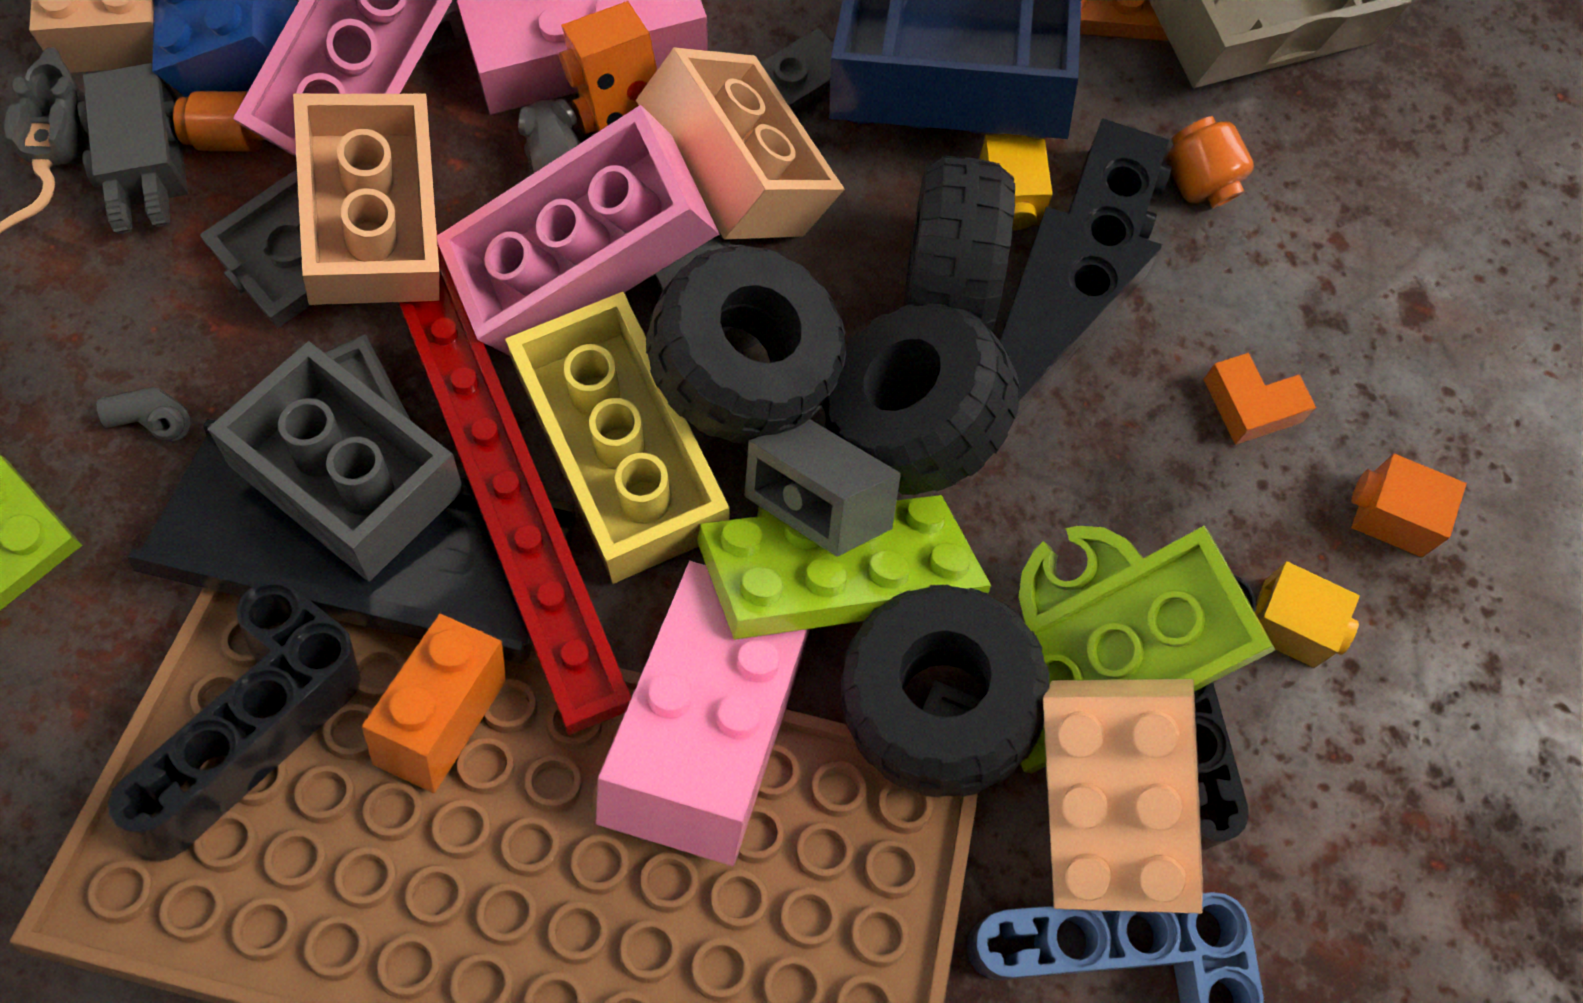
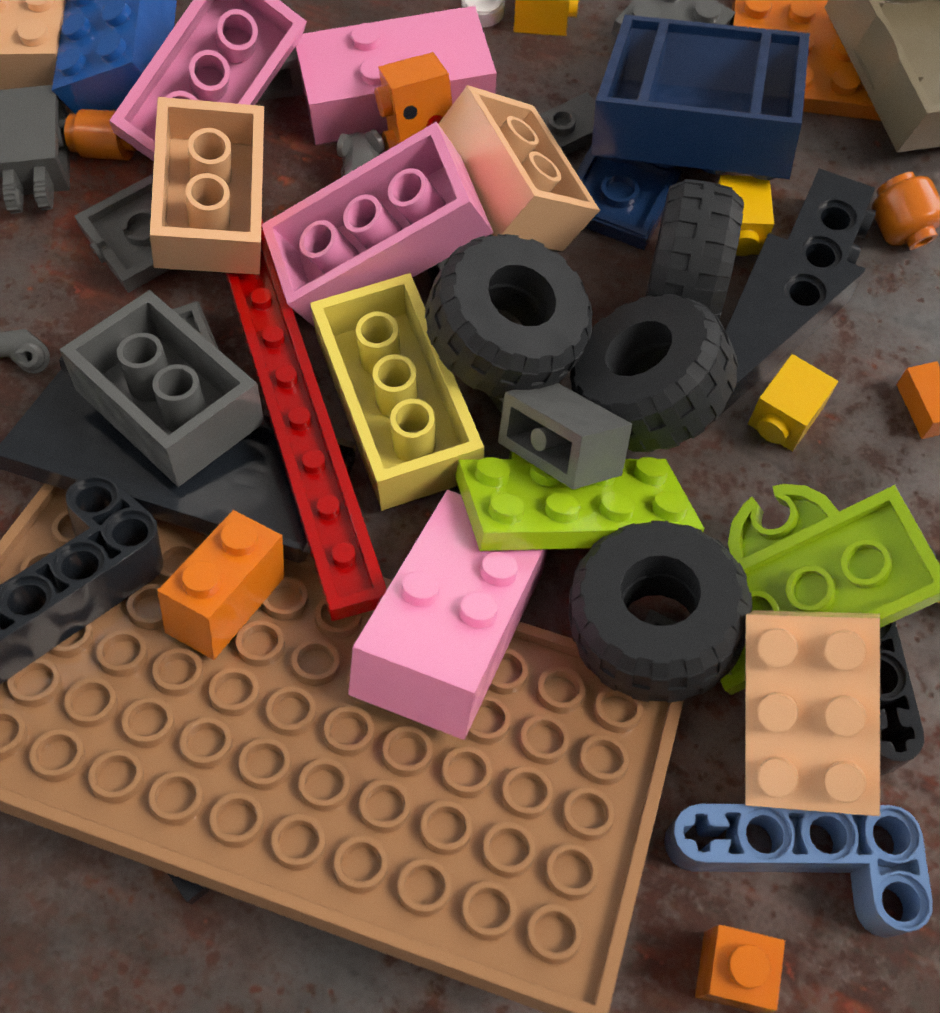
camera: 10 degrees right, 5 degrees down
none -> dark blue tile [576,145,682,250]
none -> yellow brick [748,354,839,452]

